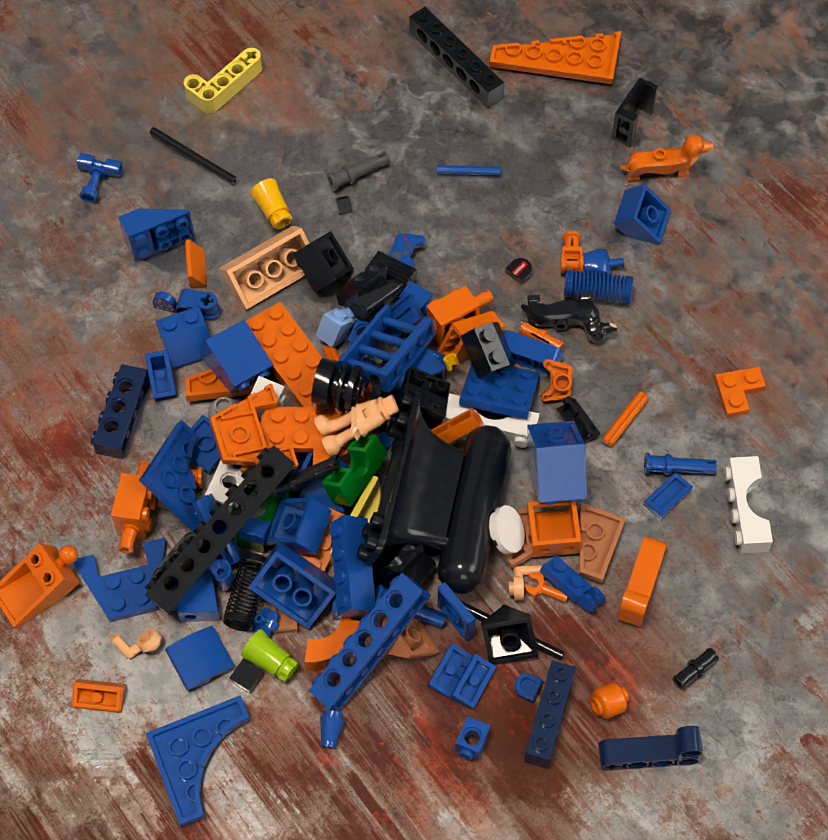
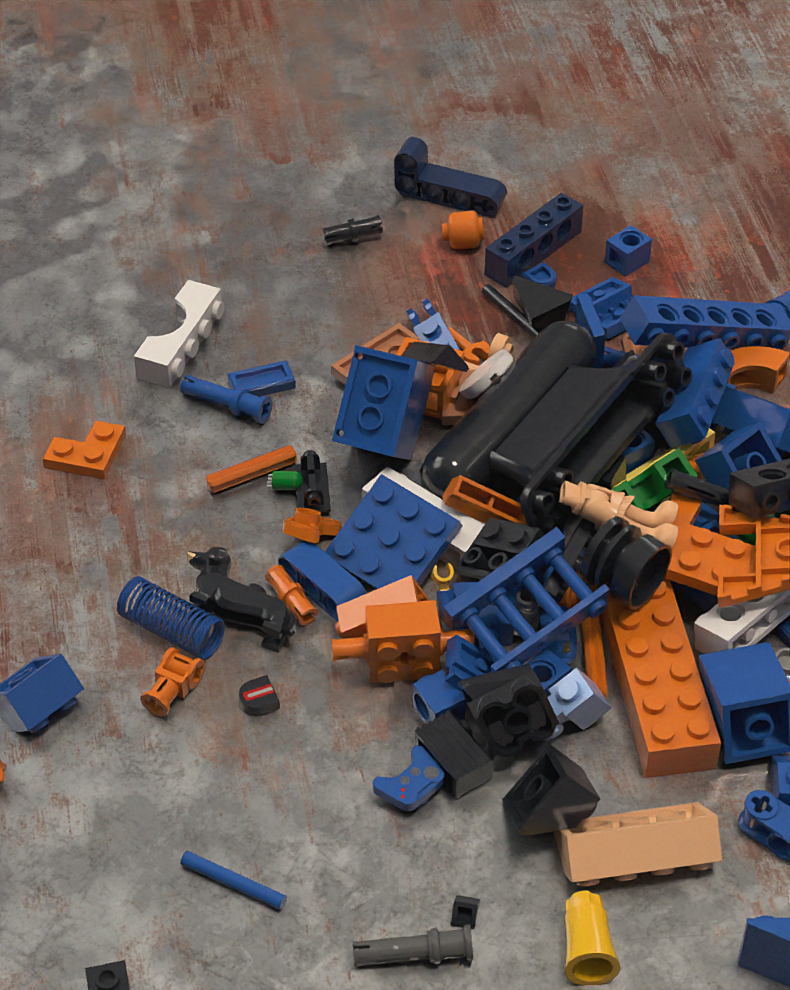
camera: 155 degrees left, 15 degrees down
orange slope [185,239,207,289] -> none
black slope [461,322,516,379] -> none
blue piece [583,249,624,278] -> none
orange beam [617,536,667,627] -> none
none -> green piece [267,471,303,491]
none -> black slope [401,342,469,372]

